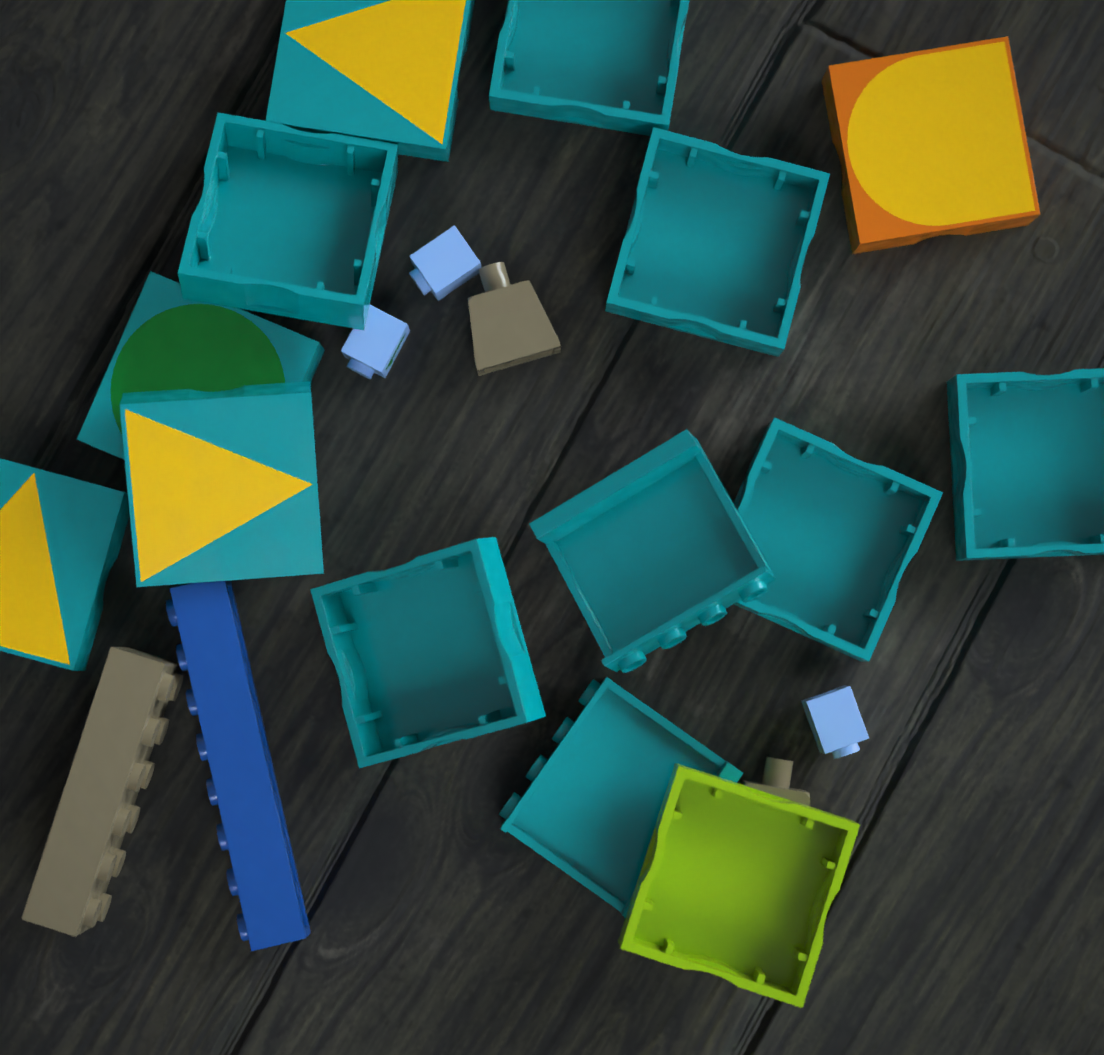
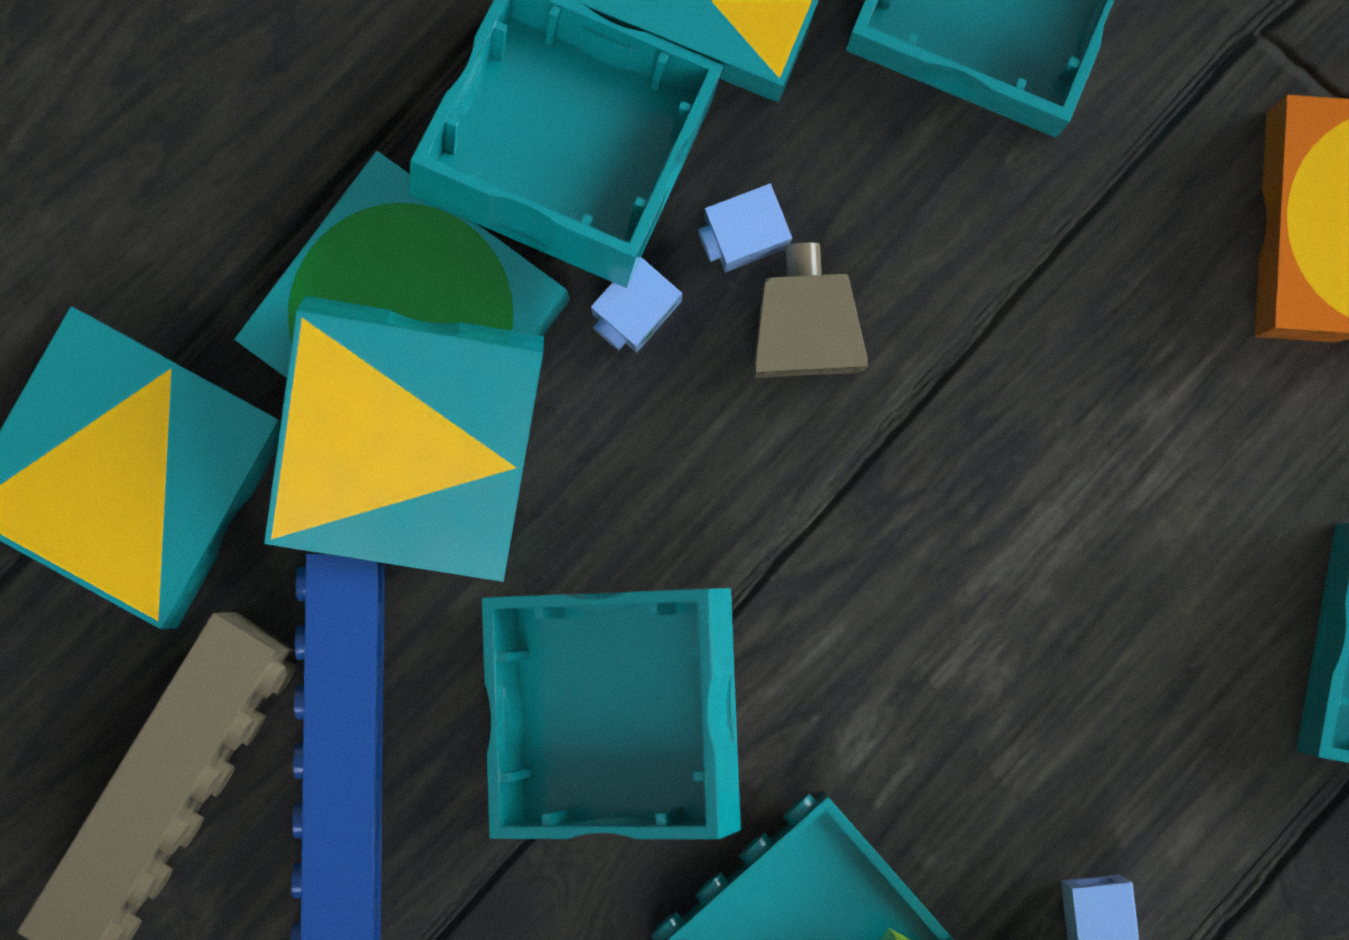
camera: 10 degrees right, 0 degrees up
teal panel [529,429,776,673] -> none
teal tile [605,127,830,357] -> none
teal tile [733,417,943,662] -> none

